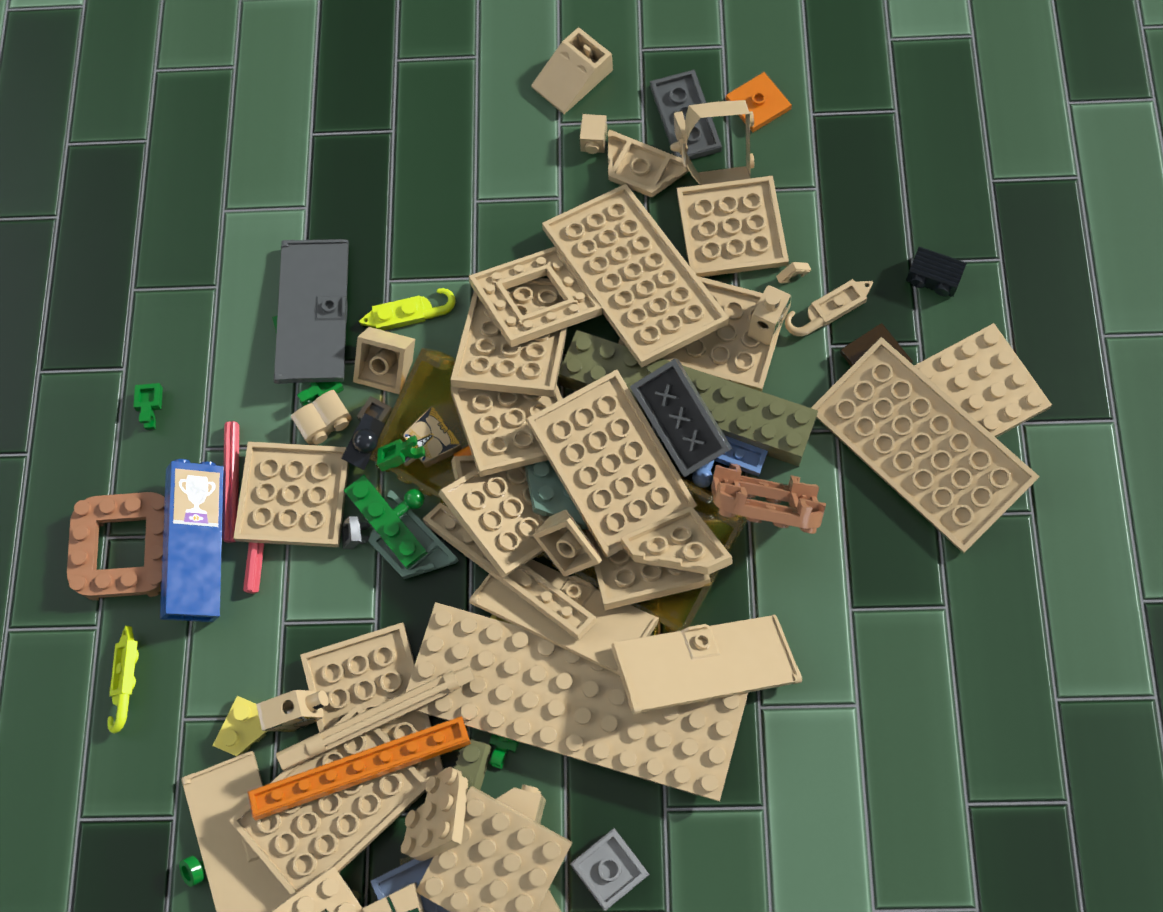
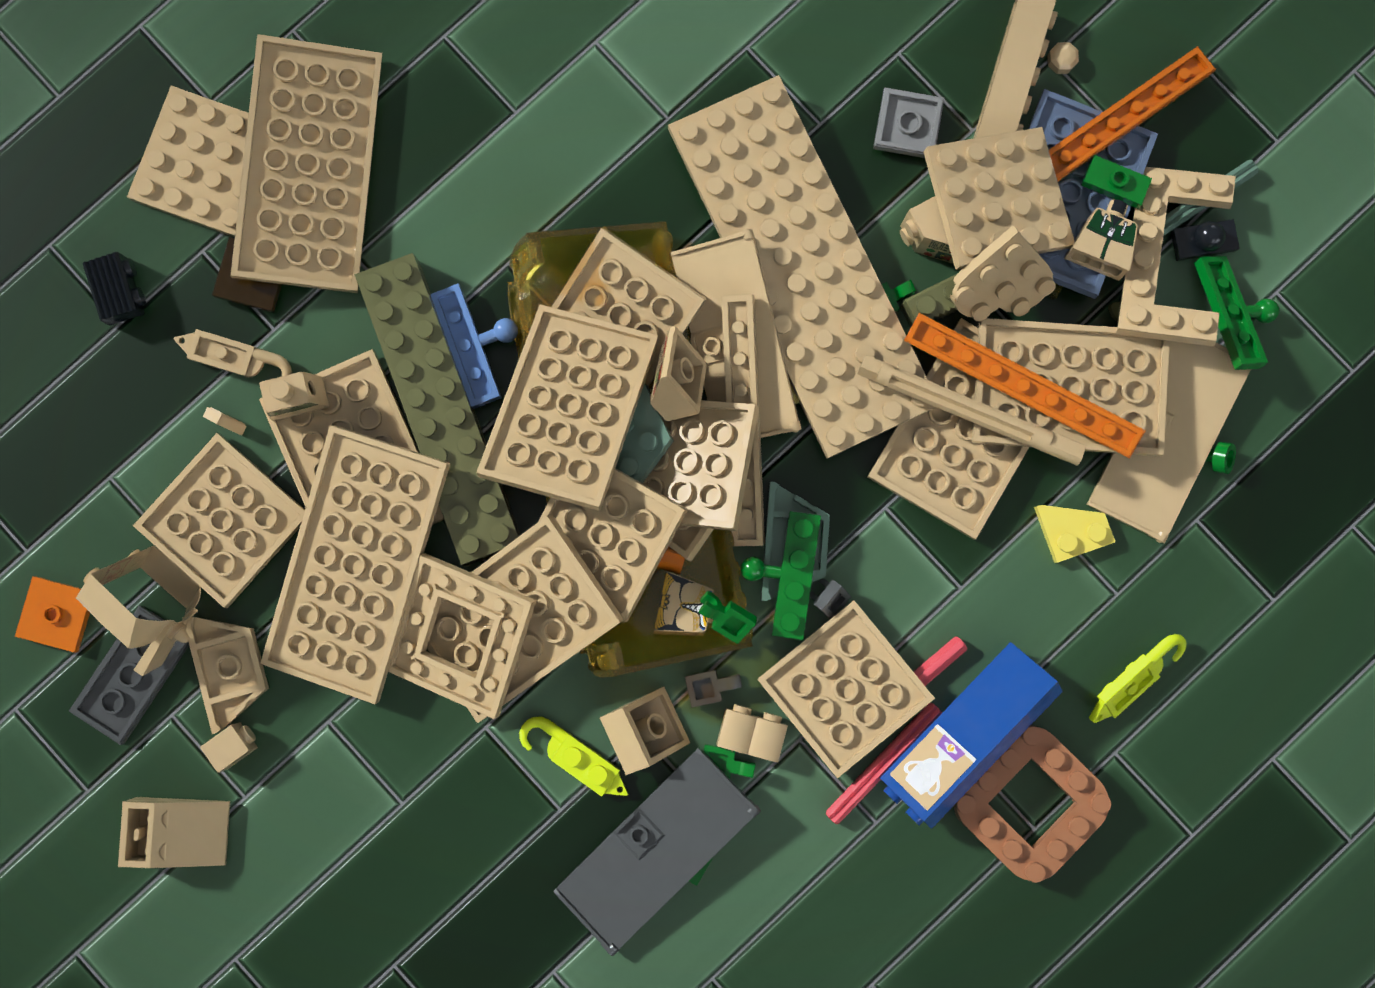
camera: 140 degrees left, 15 degrees up
green plate [133,383,163,430] -> none
tan torso [256,690,329,732] -> none
black tile [341,413,388,470] -> none
tan door [611,615,802,714] -> none
tan plate [621,506,732,575] -> none
dark grey brick [630,359,732,477] -> none
nougat plate [711,464,826,534] -> none

